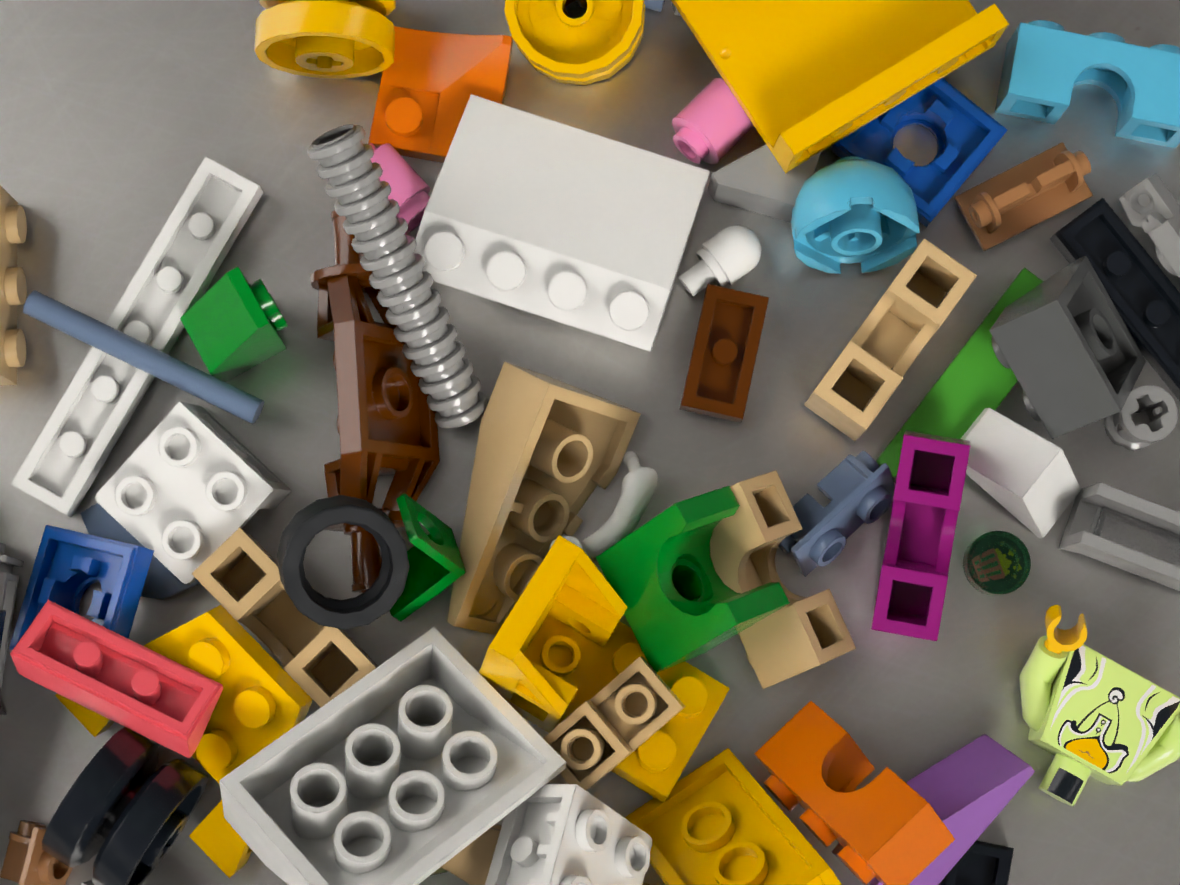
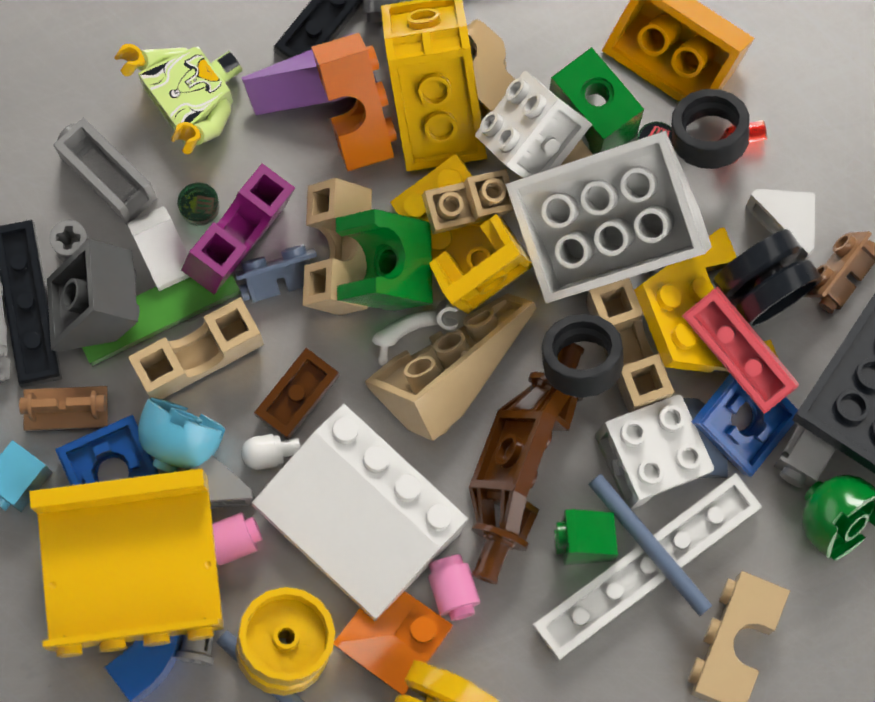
camera: 150 degrees left, 5 degrees down
light grey piece [307,124,489,428] -> none
green bracket [390,493,466,622] -> none

